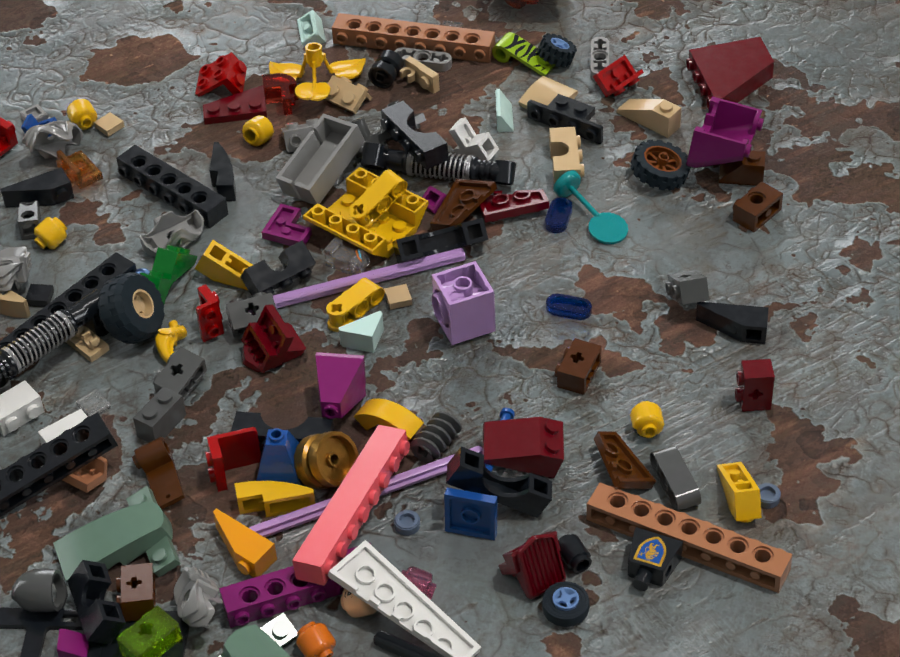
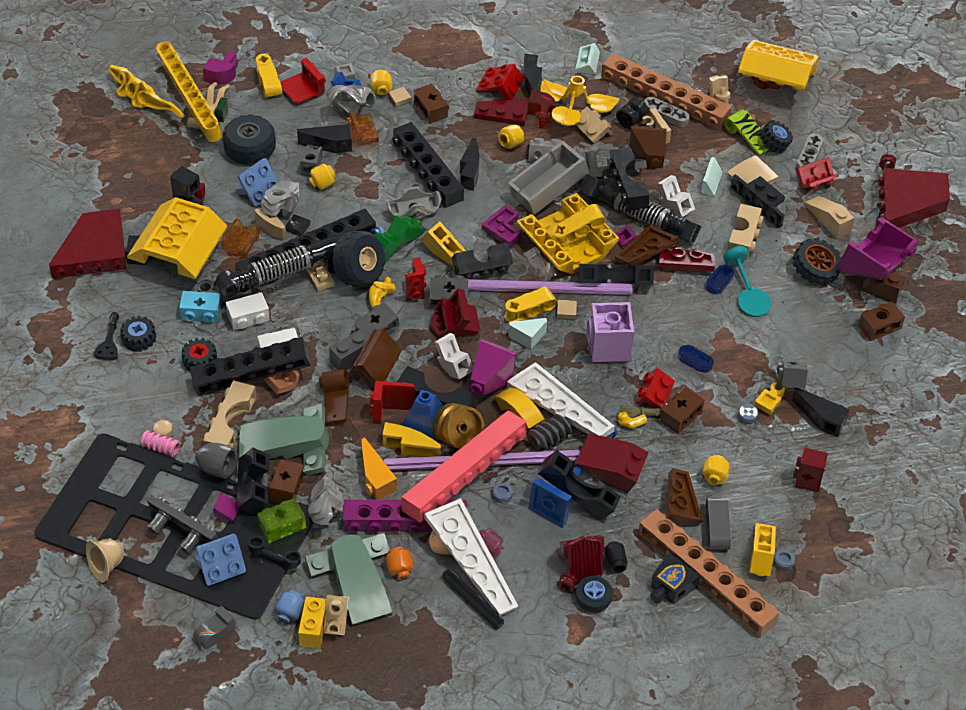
camera: 15 degrees right, 5 degrees up
none -> tan arch [203,381,256,458]
none -> reddish brown piece [353,328,402,390]
none -> reddish brown brick [414,84,449,124]
none -> white brick [435,333,473,379]
none -> white wing [507,362,614,437]
none -> black slope [523,54,543,103]
none -> dark red bush [557,573,578,593]
none -> yellow arm [618,412,648,429]
none -> olive piece [620,405,661,417]
none -> reddish brown slope [629,126,667,168]
none -> red bracket [635,368,675,409]
none -> tan hips [709,75,730,104]
none -> sand blue tile [738,404,758,424]
none -> yellow plate [754,382,785,415]
none -> dark red bush [879,154,896,170]

